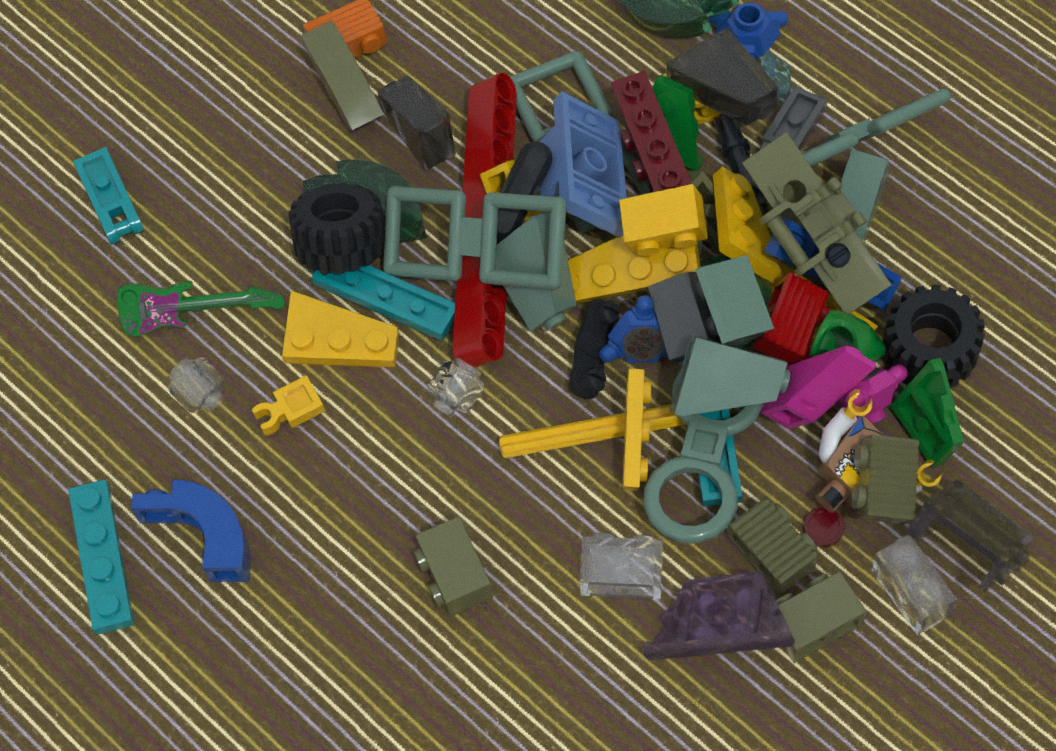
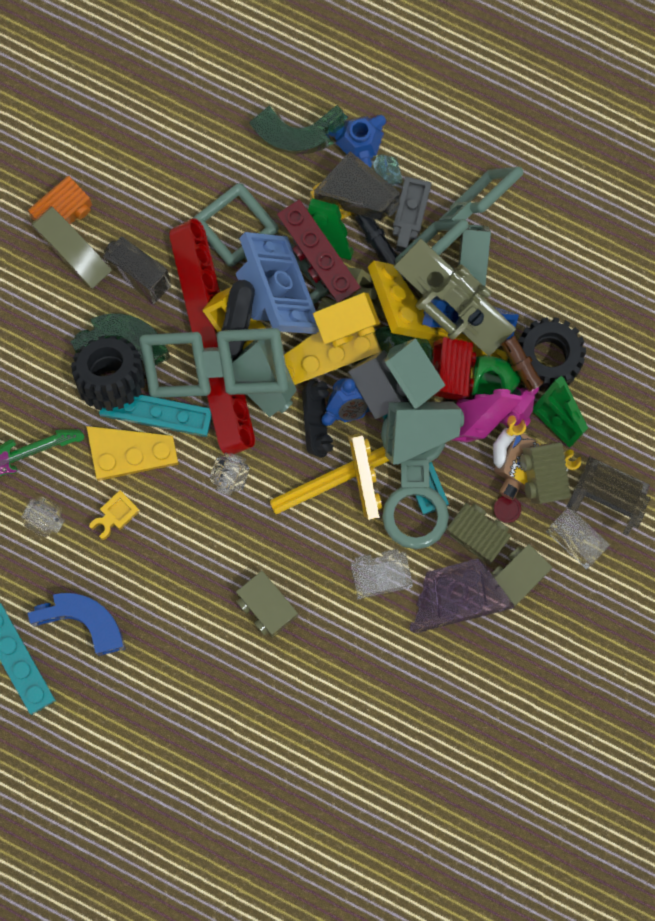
camera: 25 degrees left, 15 degrees up
none -> reddish brown pin [500,335,543,392]

